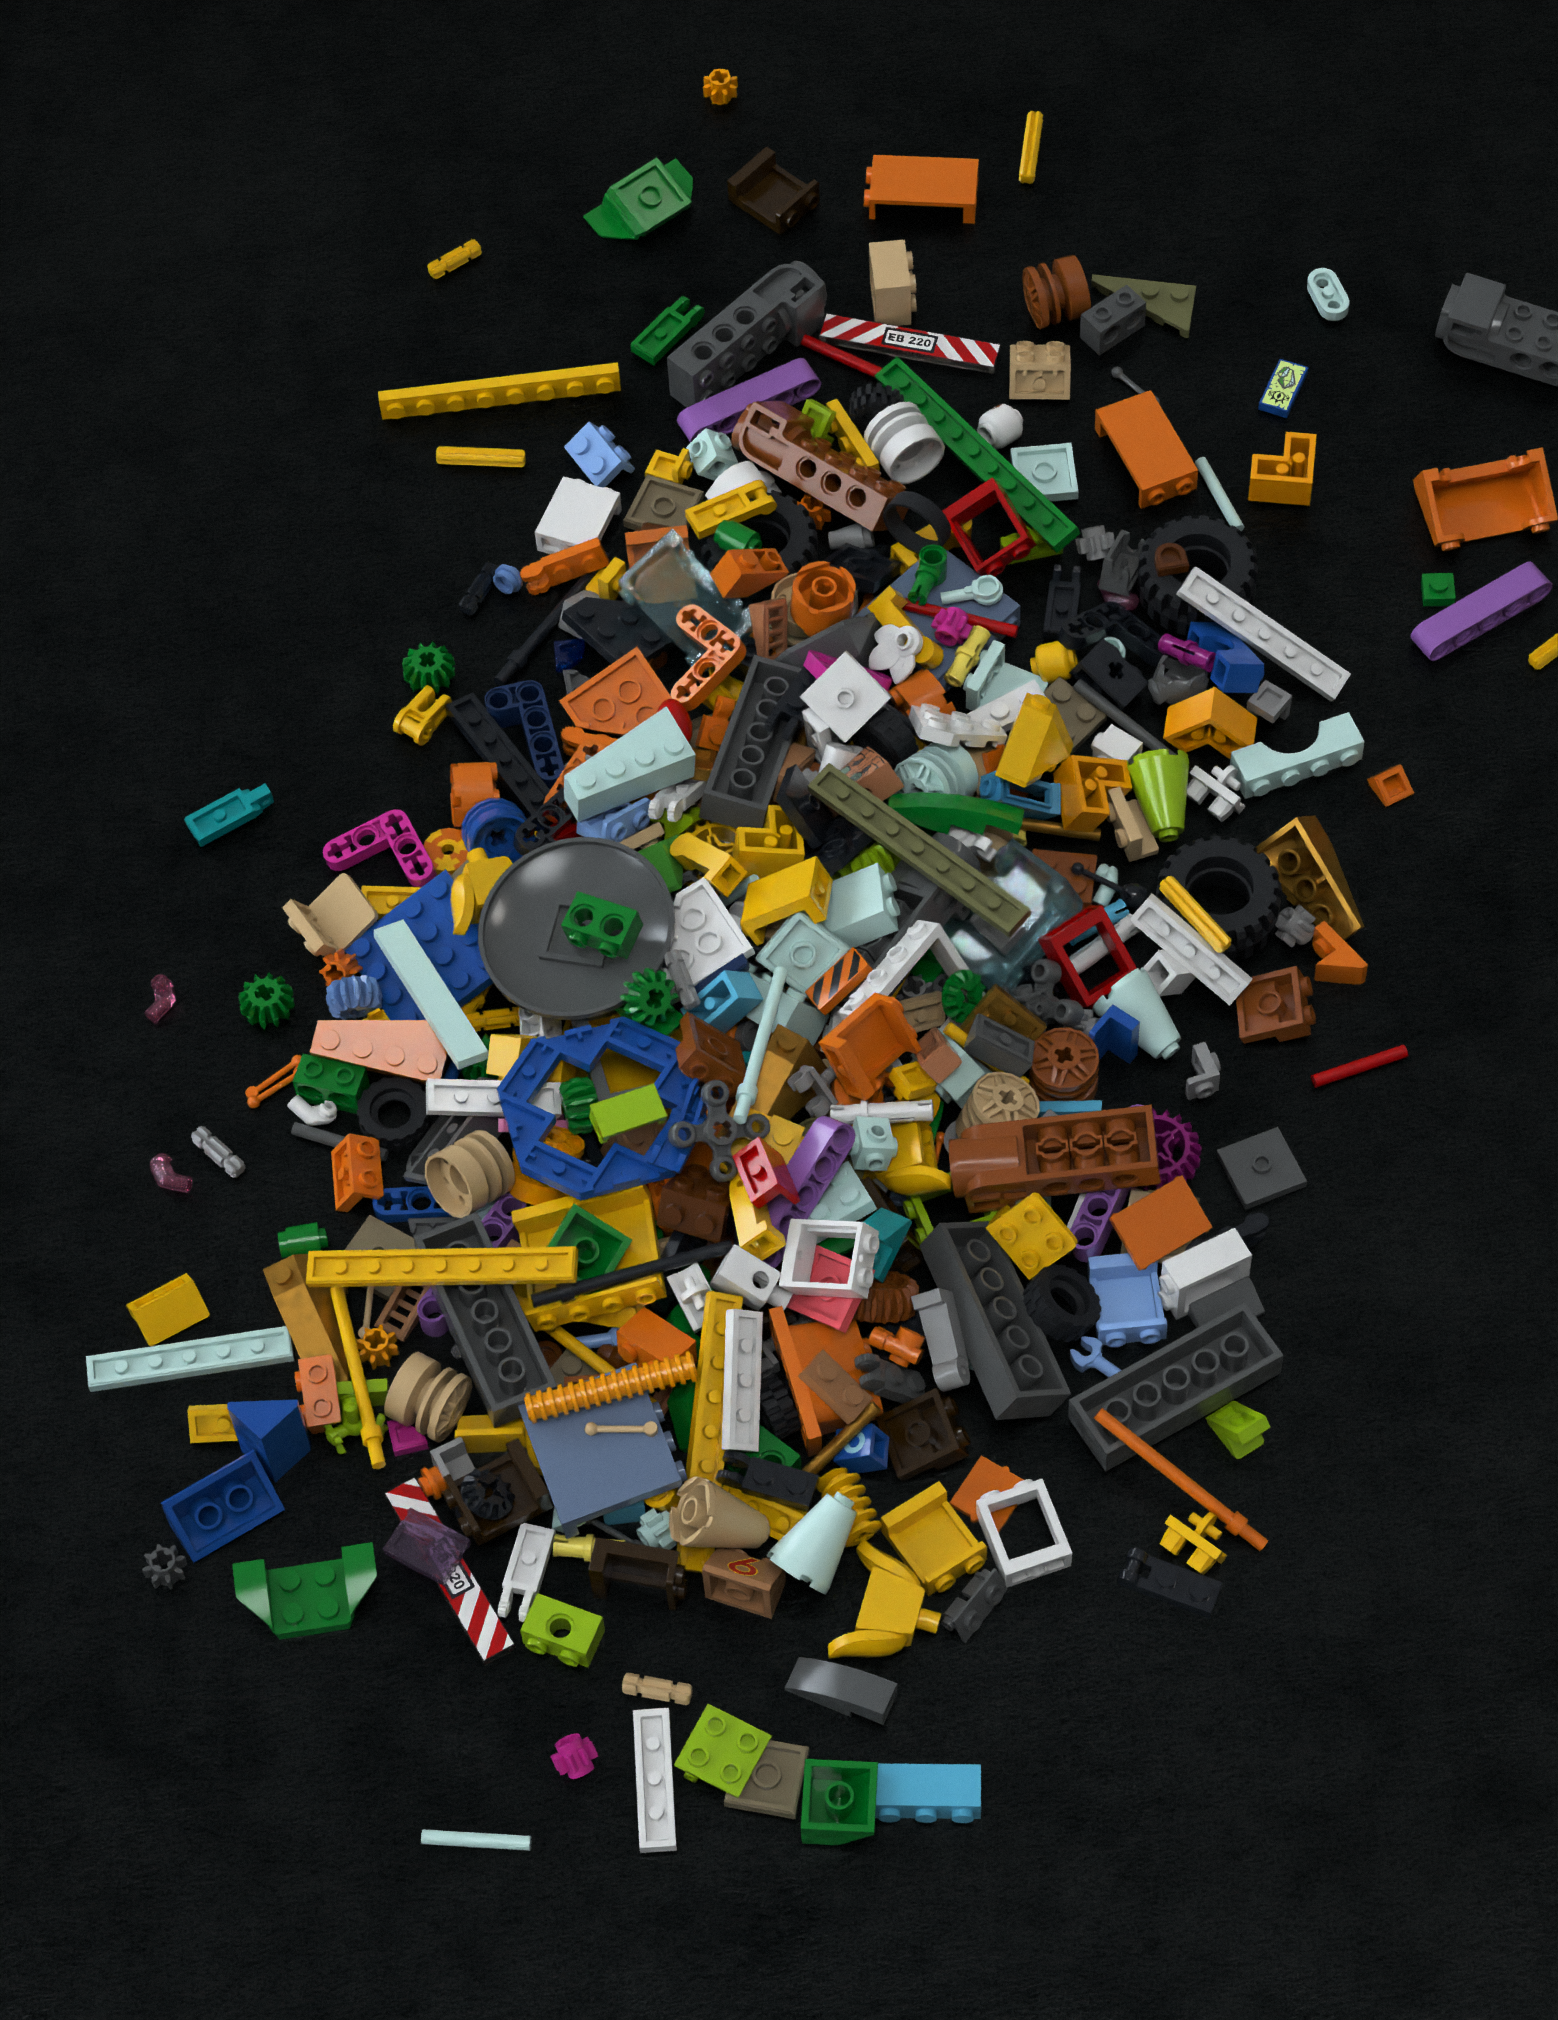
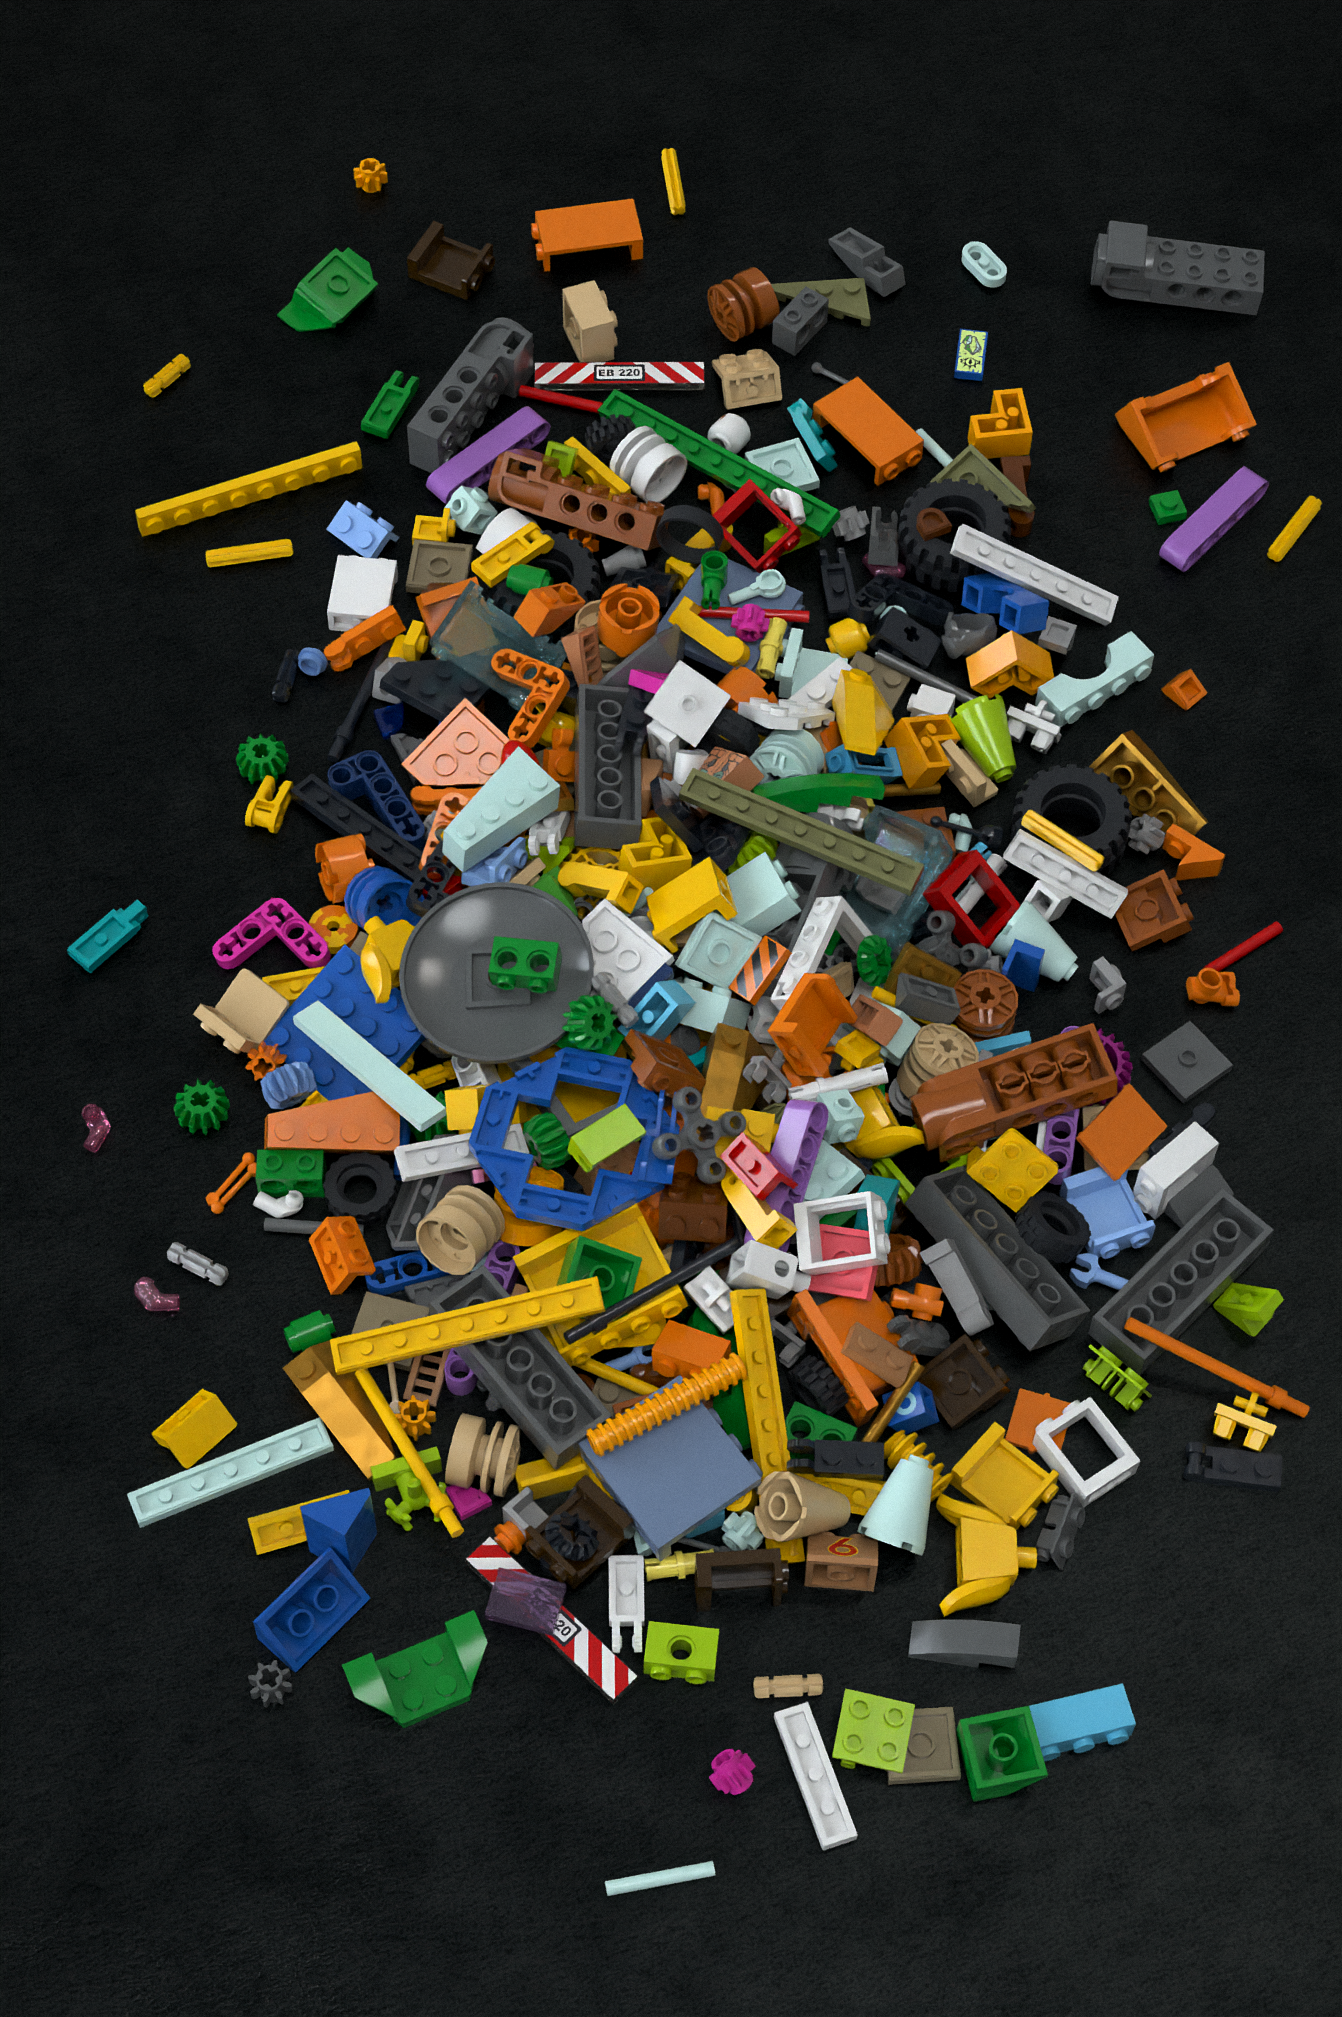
camera: 20 degrees left, 0 degrees up
orange bracket [295,1354,342,1434] -> none
tan hinge [584,1421,658,1437] -> none
white plate [722,1309,763,1452] -> none
light aqua bar [733,966,788,1124] -> none
white plate [869,624,923,685] -> none
magenta pin [1158,633,1216,672] -> none
none -> orange arm [697,482,725,515]
none -> white arm [770,488,806,525]
none -> teal hinge [787,398,838,472]
none -> dark grey slope [828,227,906,297]
none -> olive wing [930,444,1036,513]
none -> reddish brown leg [999,456,1034,537]
none -> lime hinge [1083,1344,1152,1412]
none -> orange plate [1186,968,1240,1006]

